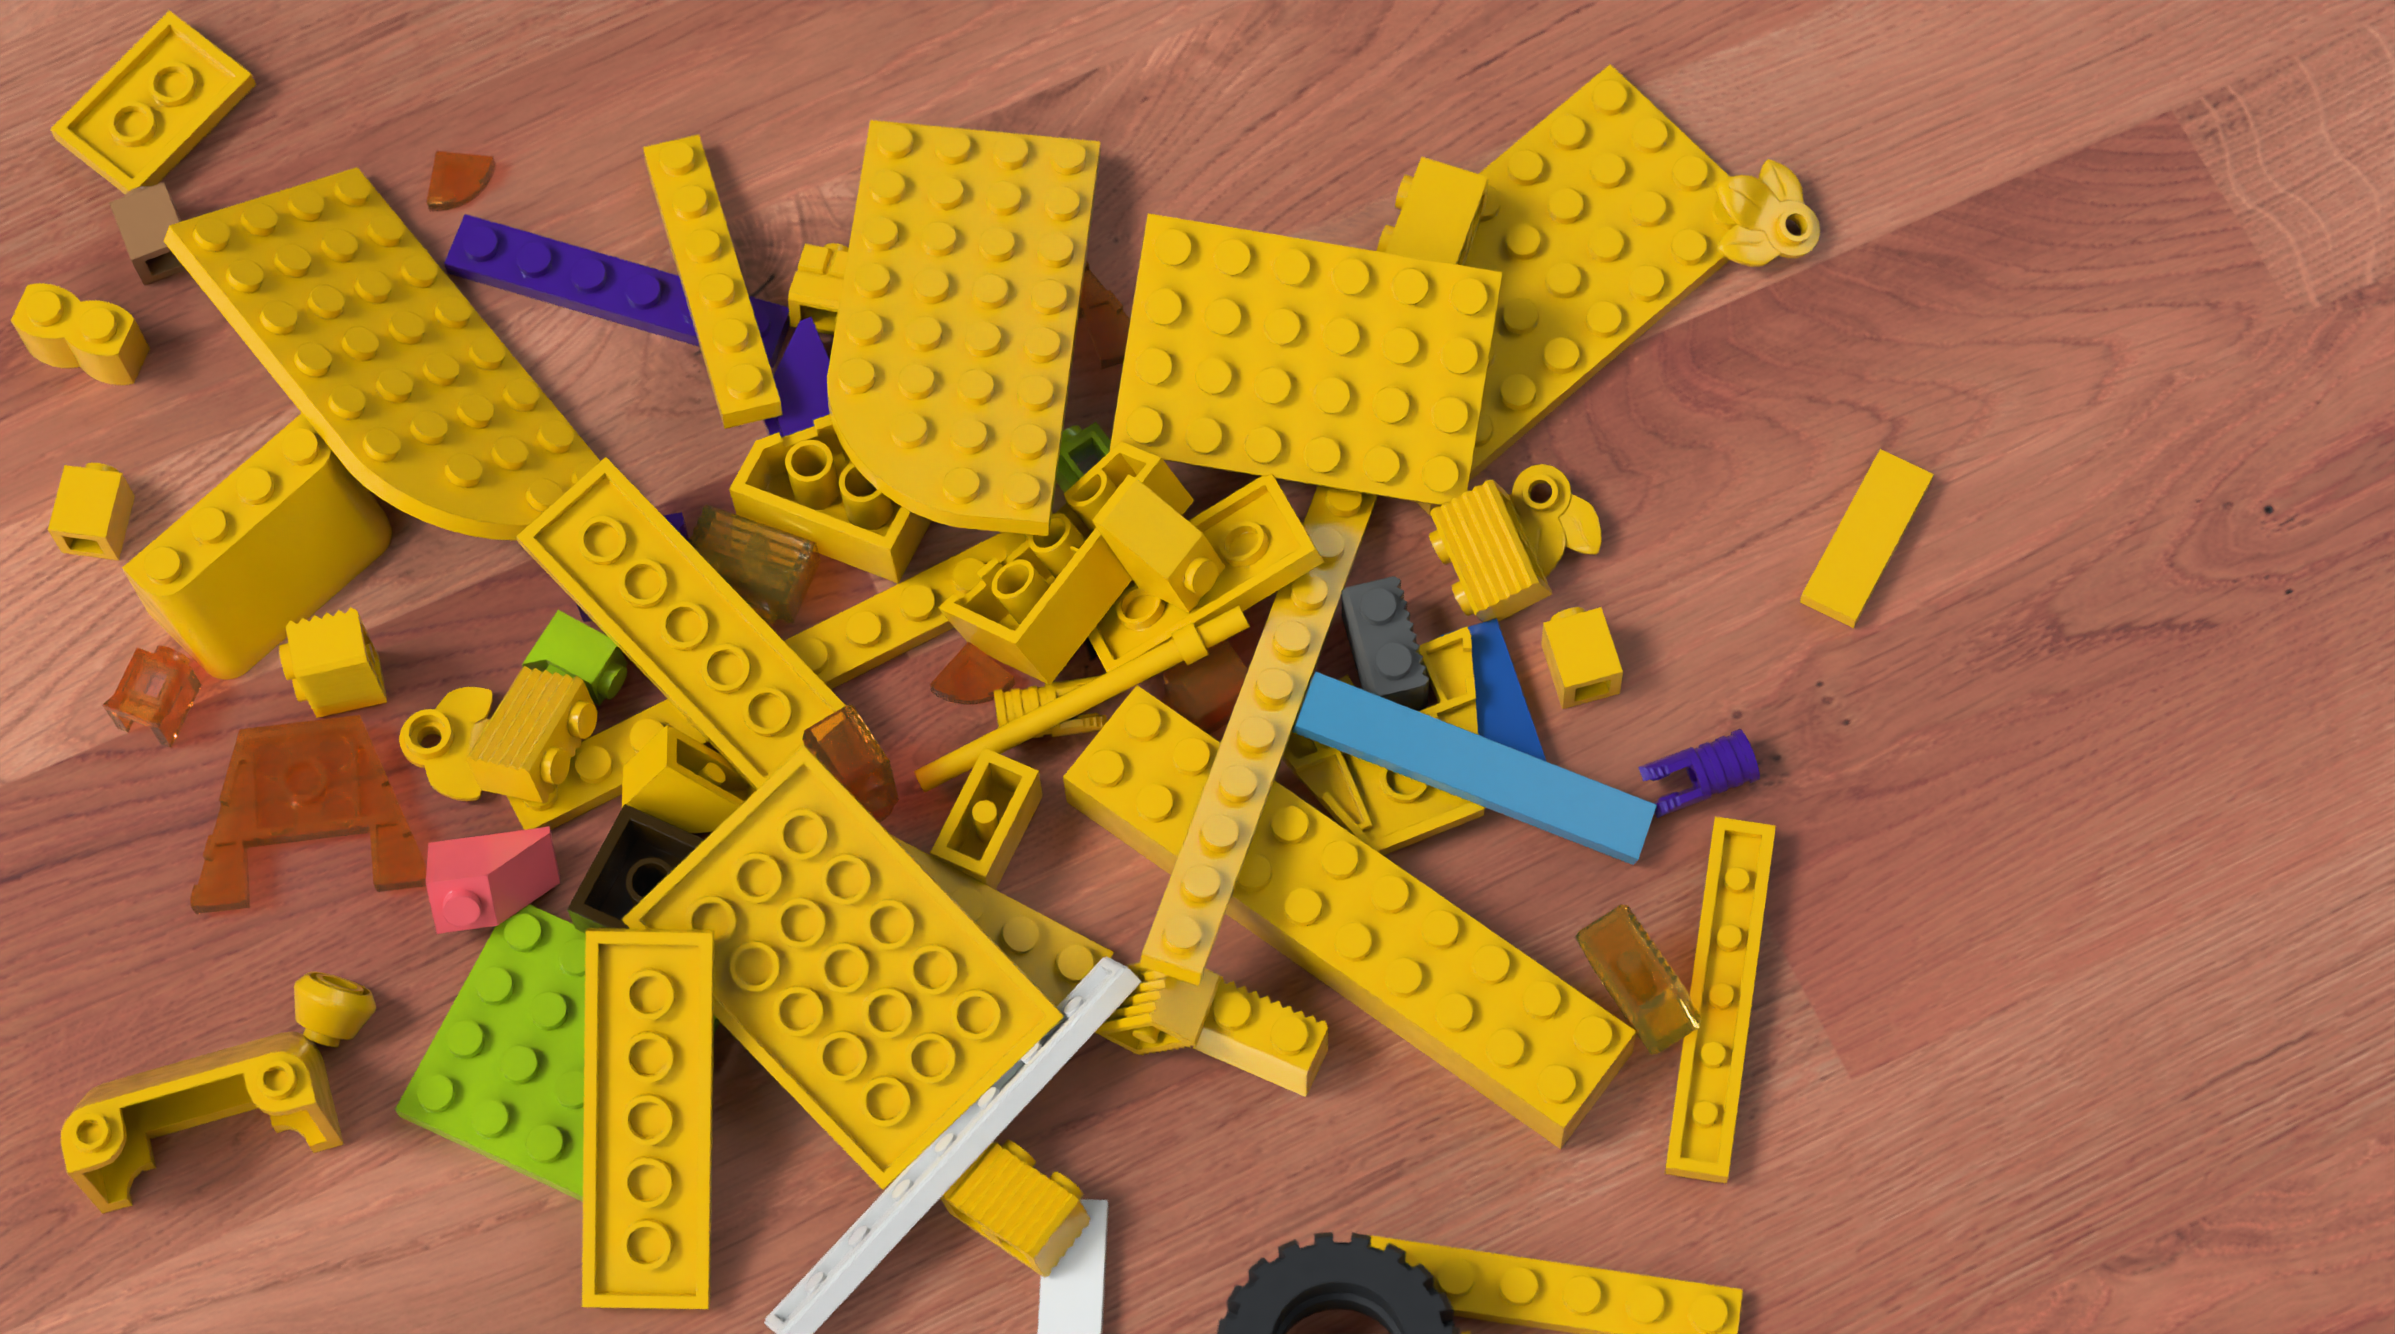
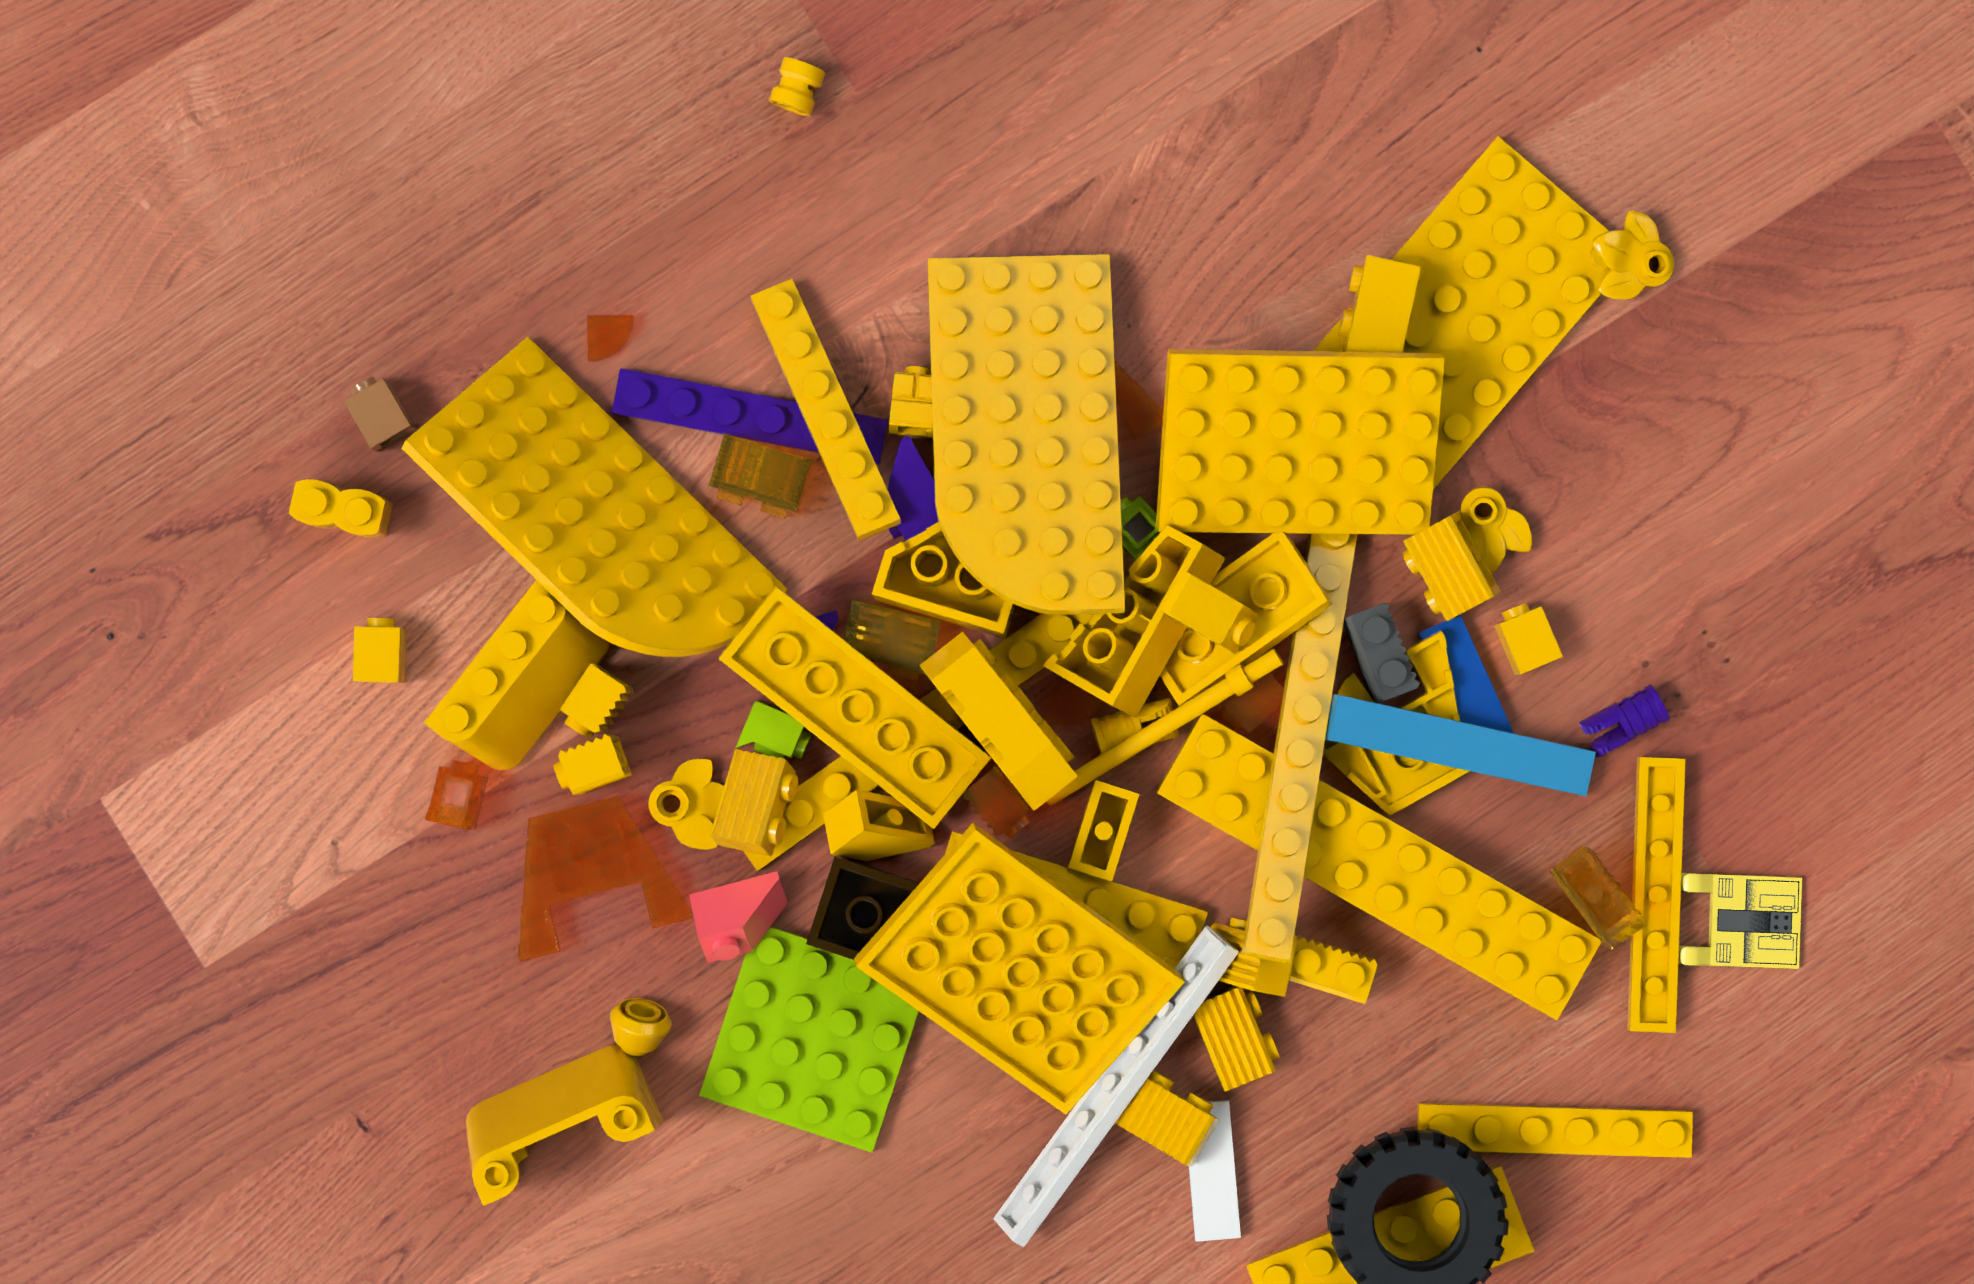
camera: 15 degrees left, 20 degrees up
yellow plate [50,10,256,194] -> none
yellow plate [582,928,715,1309] -> none
yellow tile [1800,449,1934,628] -> none
none -> yellow brick [560,663,634,738]
none -> clear yellow brick [708,433,813,519]
none -> yellow brick [919,632,1078,811]
none -> yellow brick [1193,986,1280,1092]
none -> light yellow flag [1678,873,1802,969]

